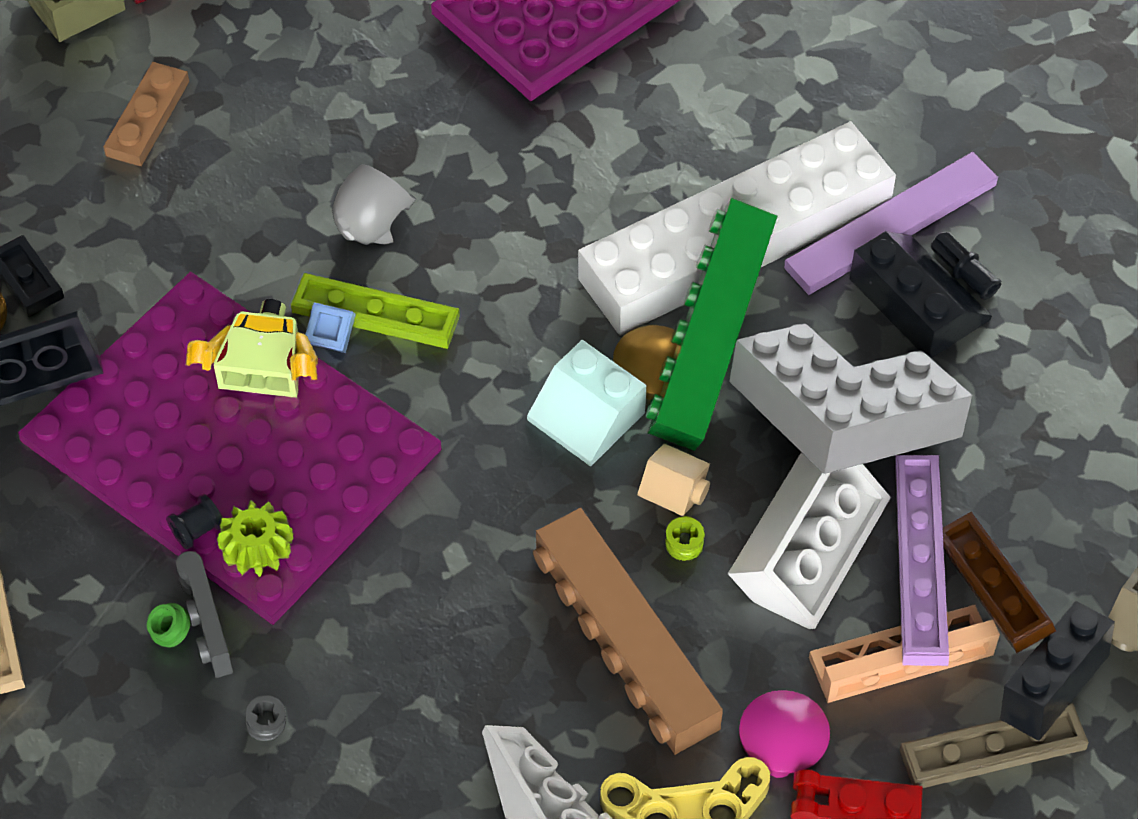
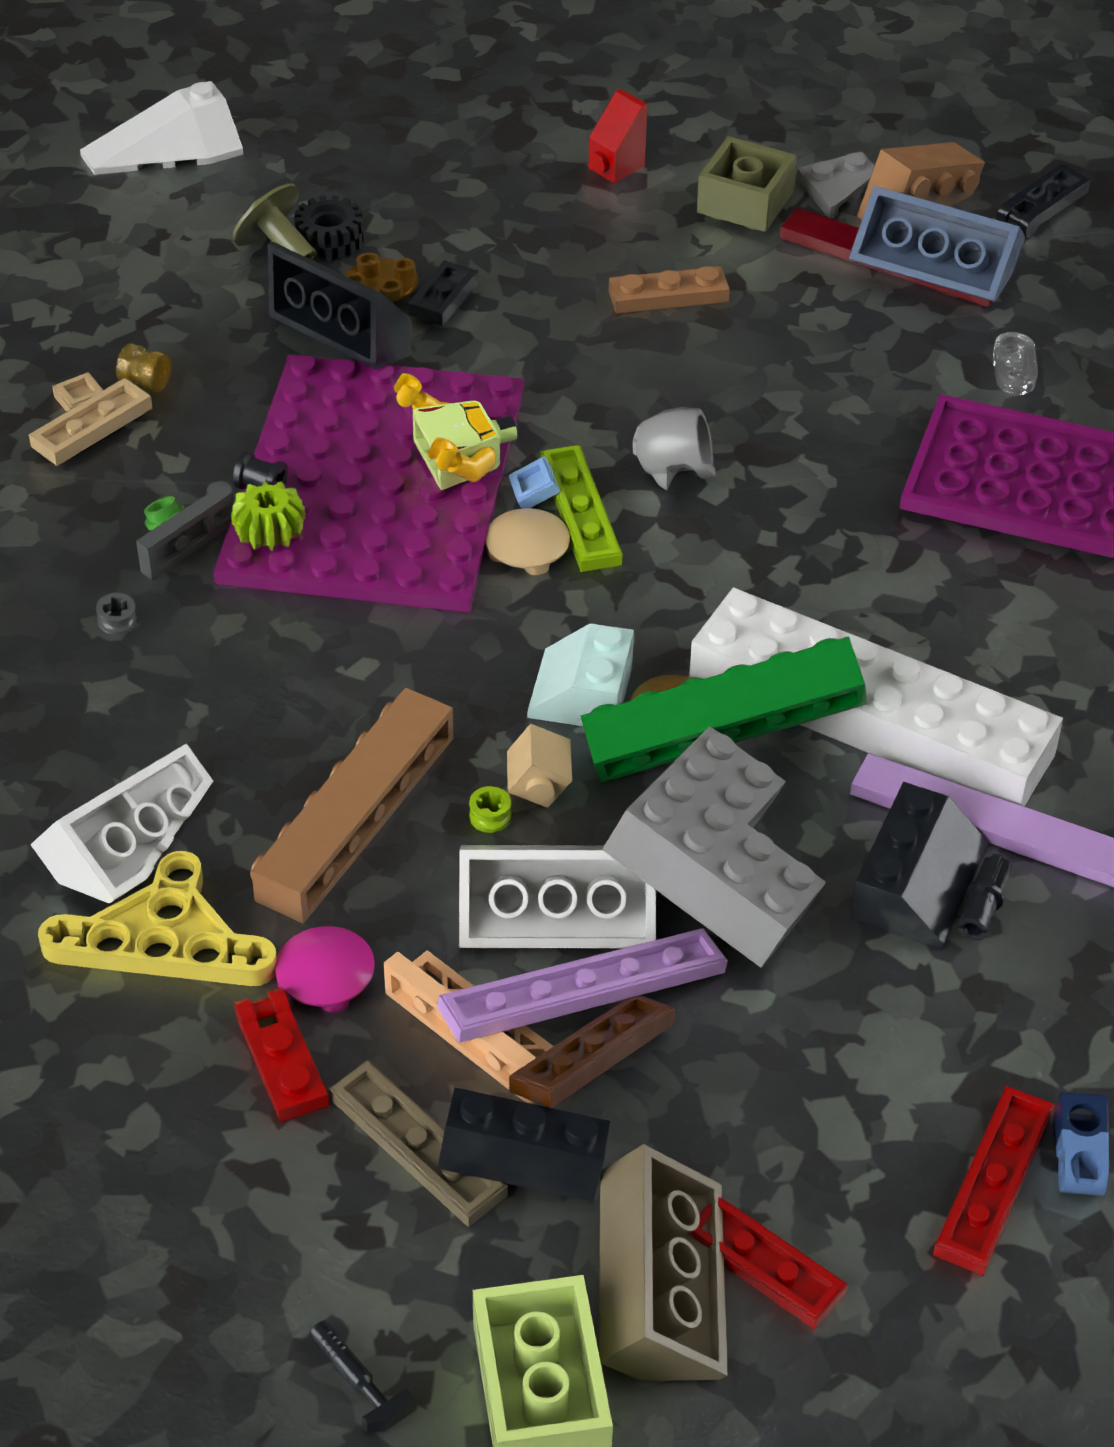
camera: 60 degrees right, 10 degrees down
none -> tan dish [485,508,570,575]

